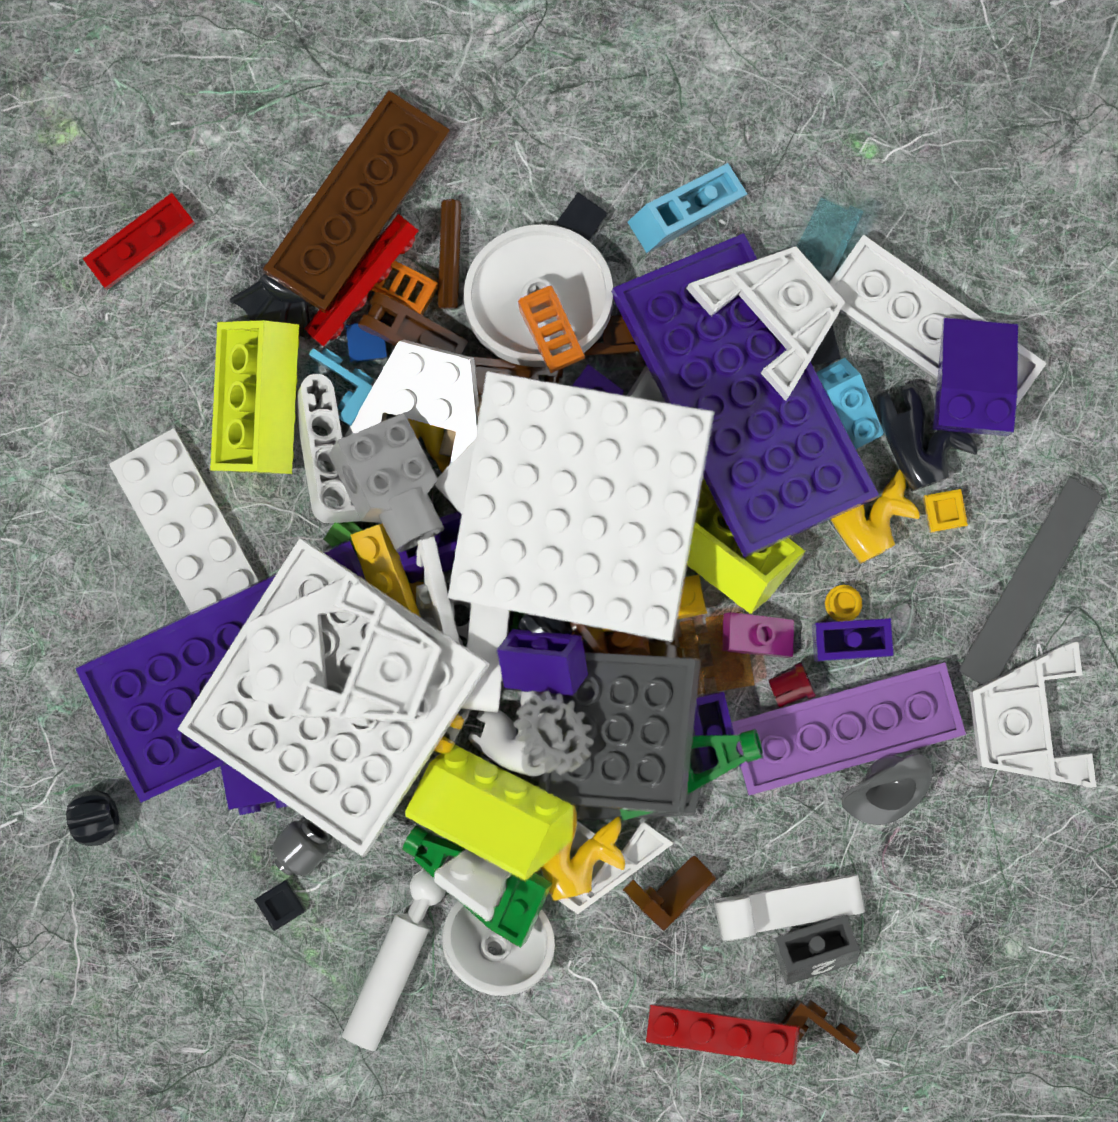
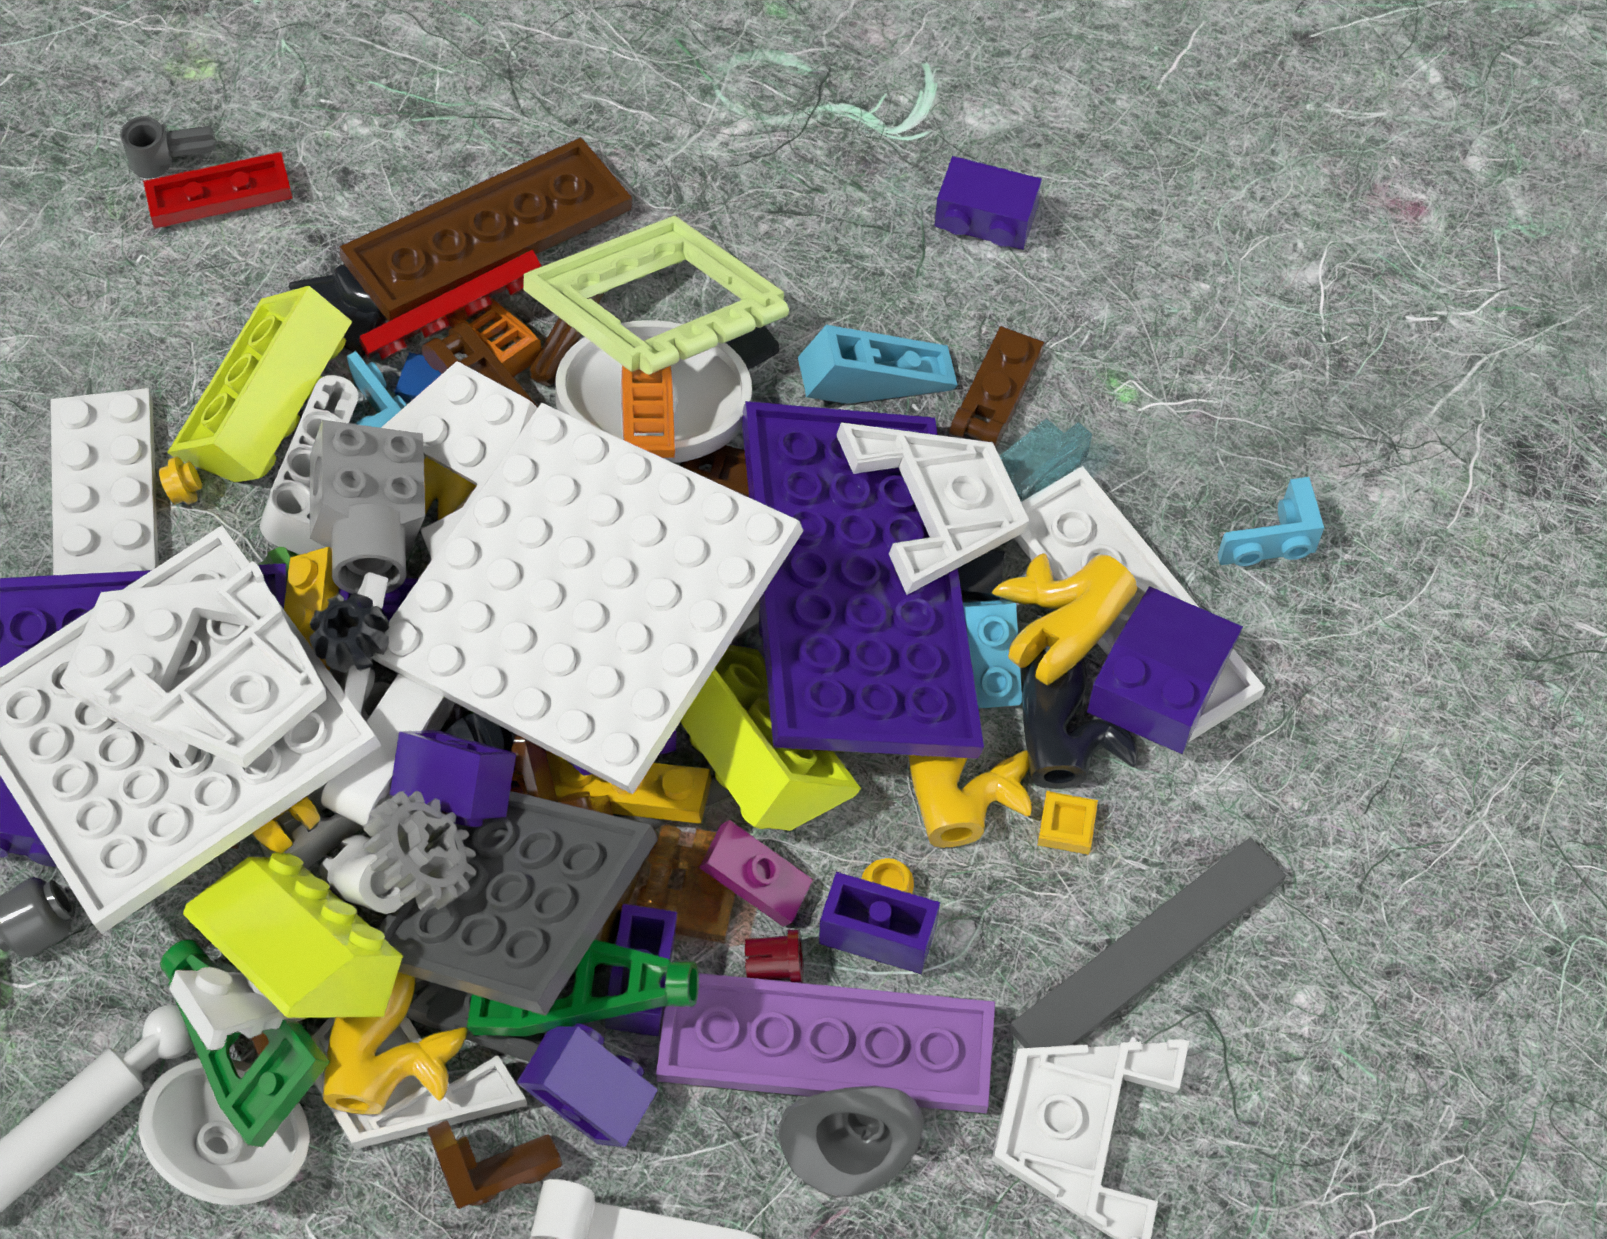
camera: 15 degrees right, 25 degrees down
none -> dark grey axle [120,116,216,179]
none -> yellow plate [159,456,202,505]
none -> black piece [310,593,389,673]
none -> brick [517,1023,658,1147]
none -> yellowish green hinge [524,215,789,375]
none -> dark purple brick [934,156,1042,250]
none -> reddish brown plate [949,326,1045,449]
none -> yellow piece [992,553,1137,686]
none -> medium azure bracket [1217,477,1324,566]

